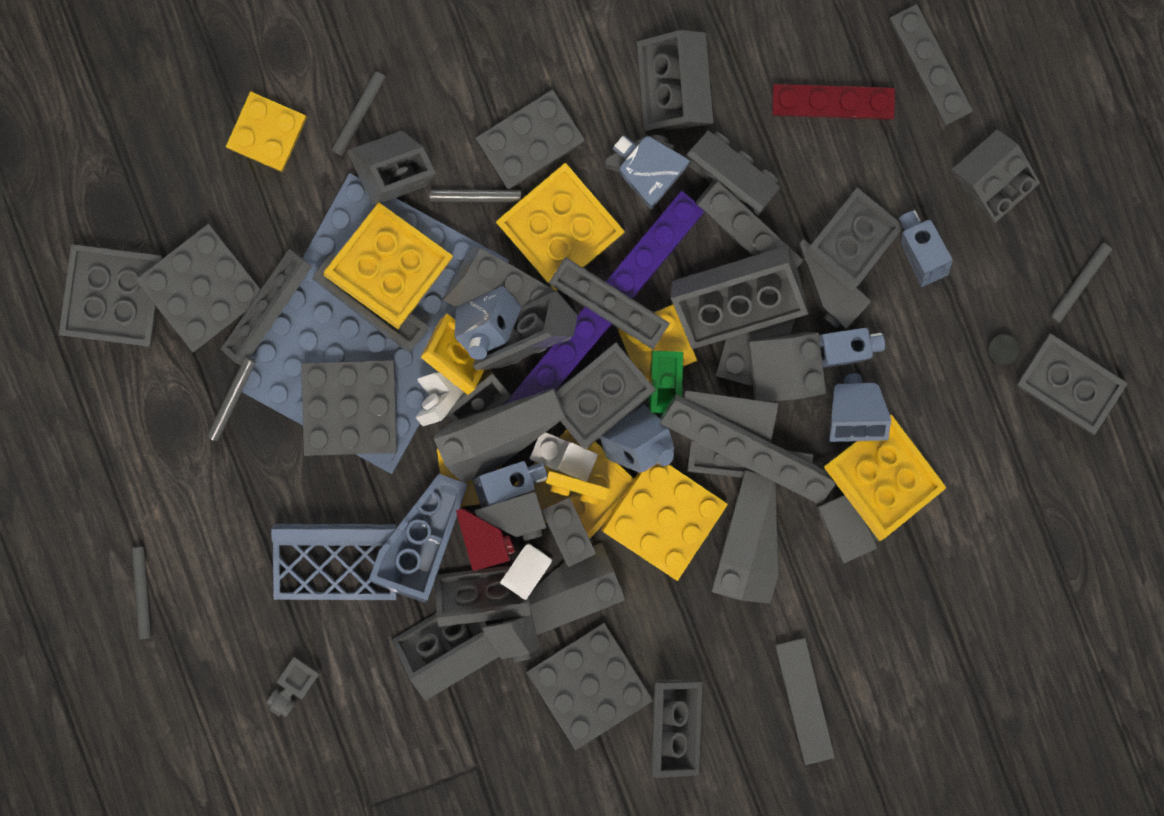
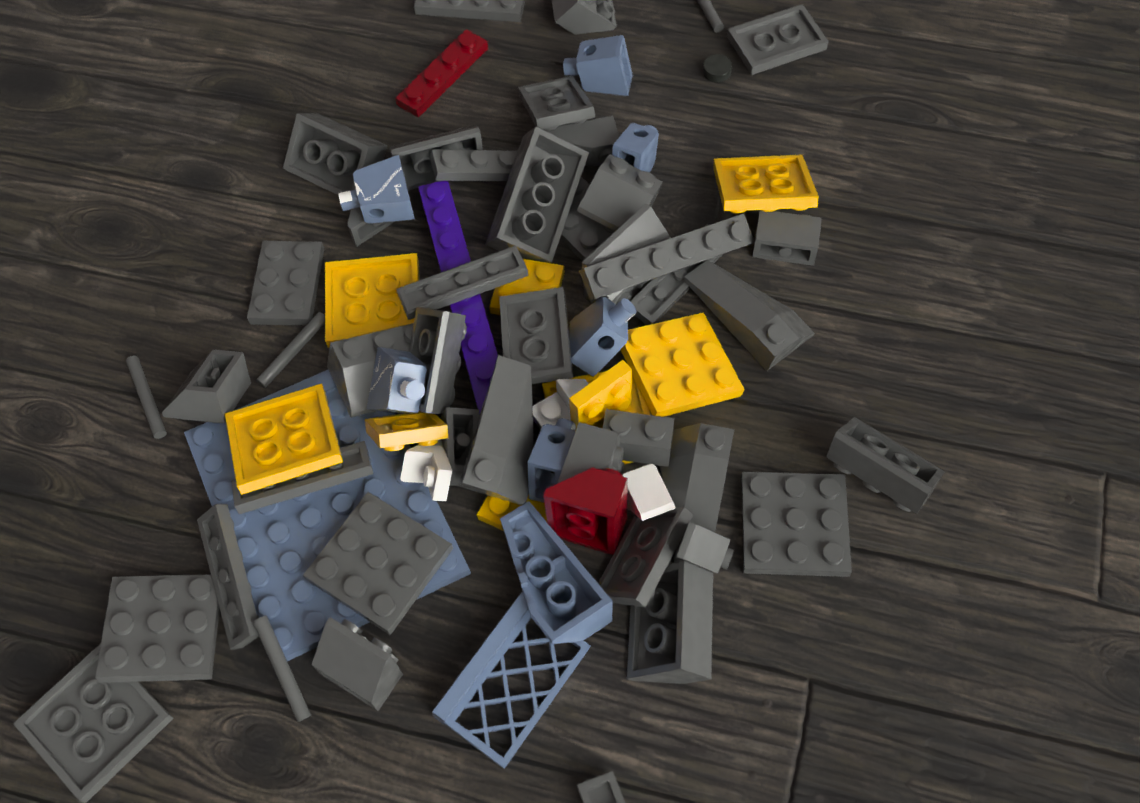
camera: 55 degrees left, 25 degrees down
yellow plate [226,91,307,173] -> none
green slope [648,351,683,413] -> none
dark grey tile [775,638,835,765] -> none
sand blue torso [829,373,891,442] -> none
none -> dark grey slope [312,617,403,711]

